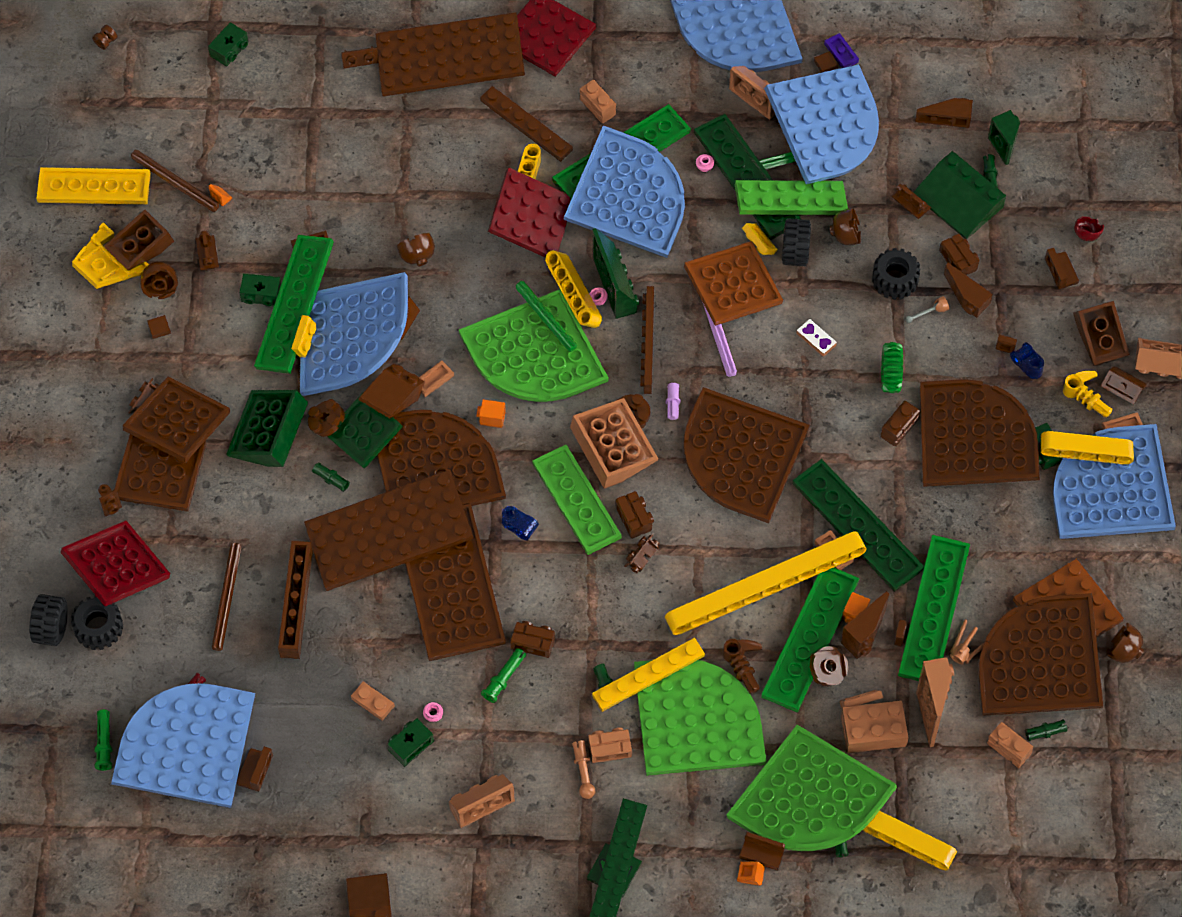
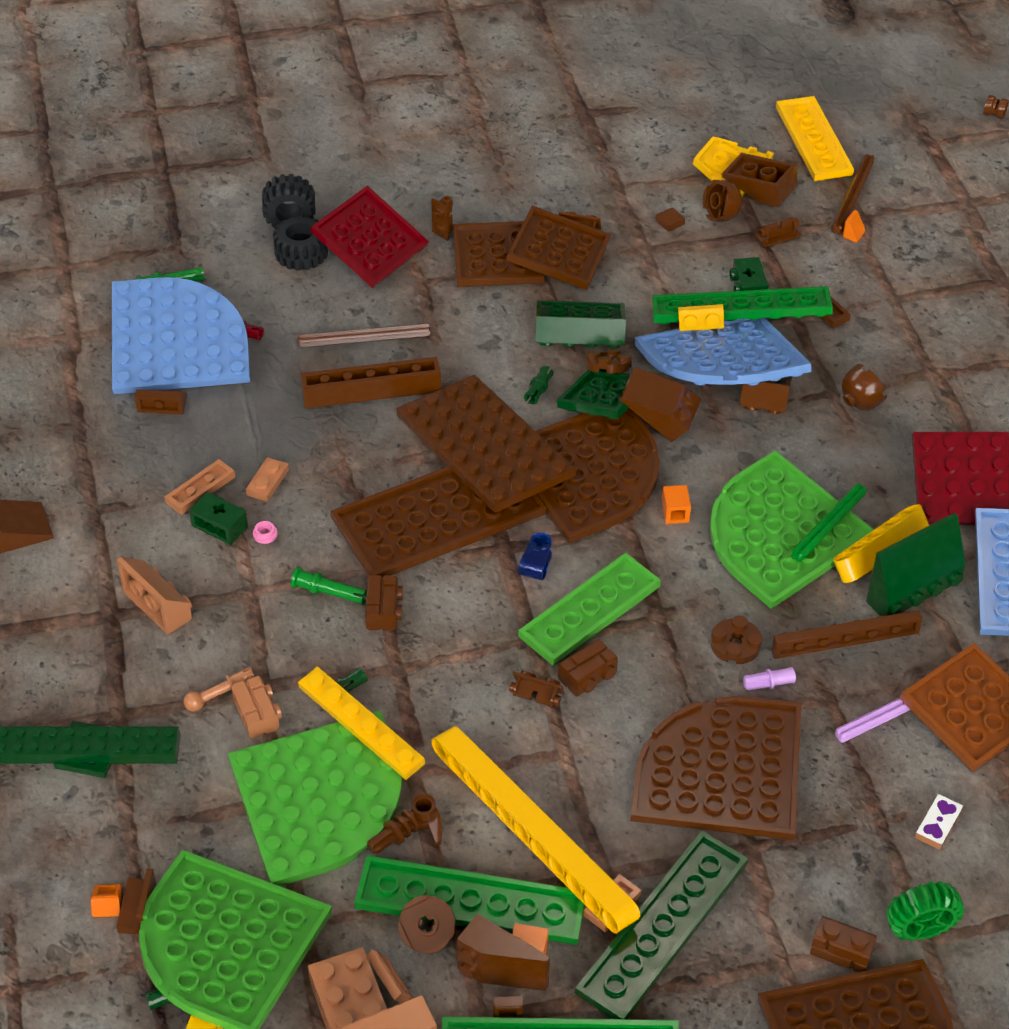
camera: 75 degrees right, 15 degrees down
nougat tile [419,361,454,397] -> none
nougat slope [570,398,658,489] -> none
none -> nougat plate [165,459,236,515]

